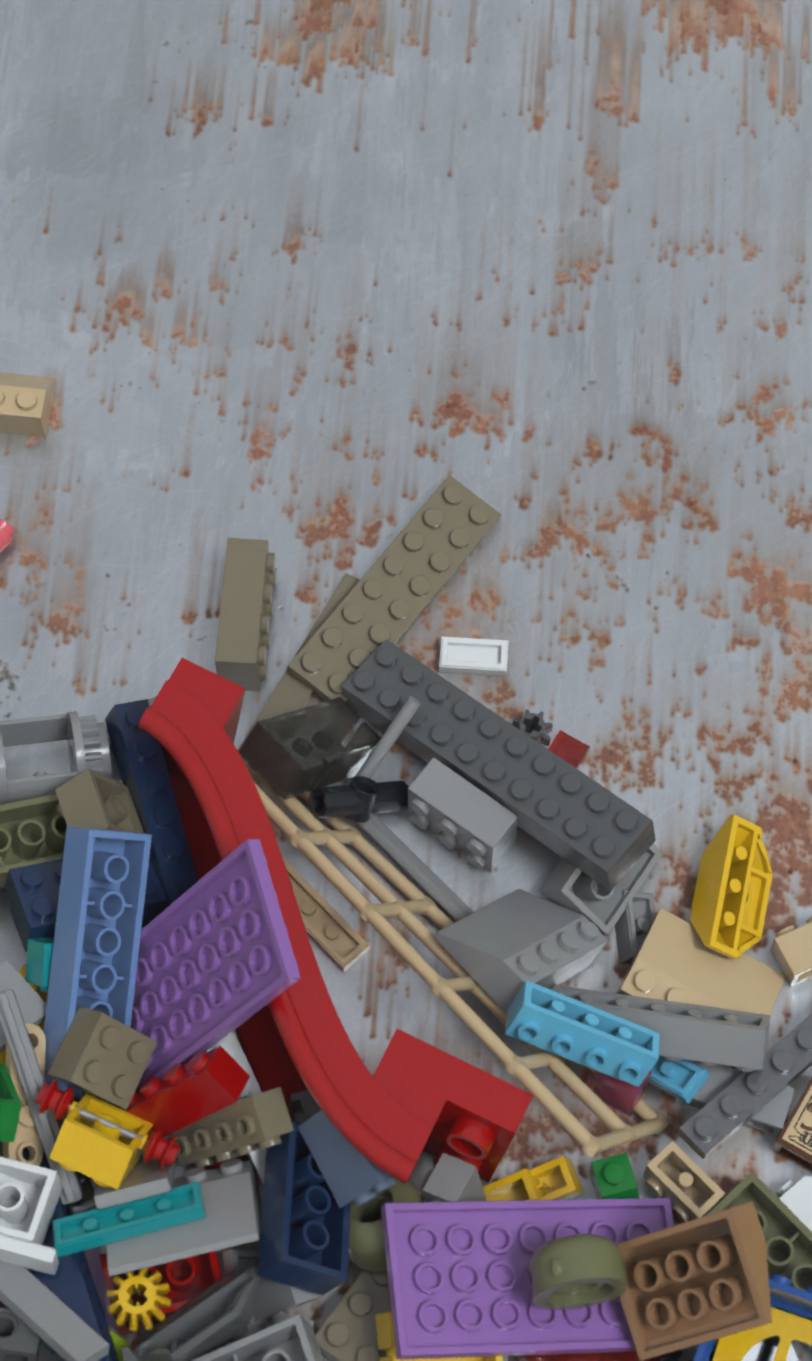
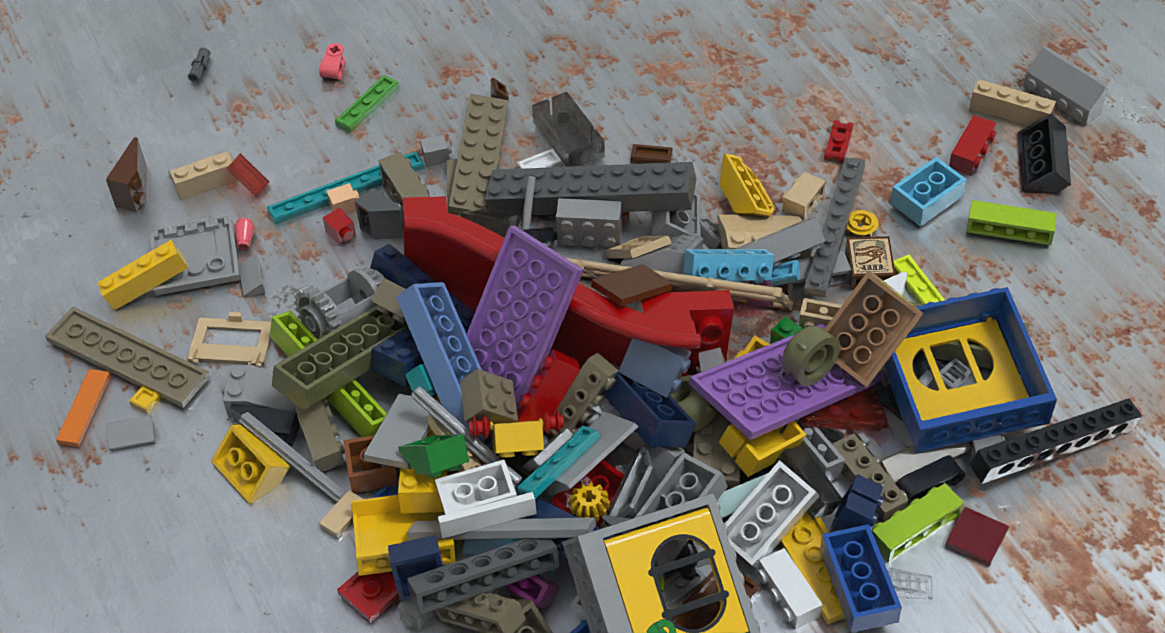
camera: 30 degrees left, 15 degrees down
none -> dark grey pin [188,48,211,83]
none -> clear red tile [226,153,270,197]
none -> teal tile [267,151,425,225]
none -> coral piece [319,43,346,80]
none -> red brick [322,208,356,245]
none -> light nougat brick [327,183,360,215]
none -> bright green tile [335,75,400,133]
none -> dark grey slope [355,188,403,240]
none -> light grey brick [420,134,452,167]
none -> reddish brown slope [491,77,509,100]
none -> clear smoke piece [532,92,605,167]
none -> reddish brown tile [591,264,673,307]
none -> tan tile [605,236,671,259]
none -> reddish brown tile [630,144,673,164]

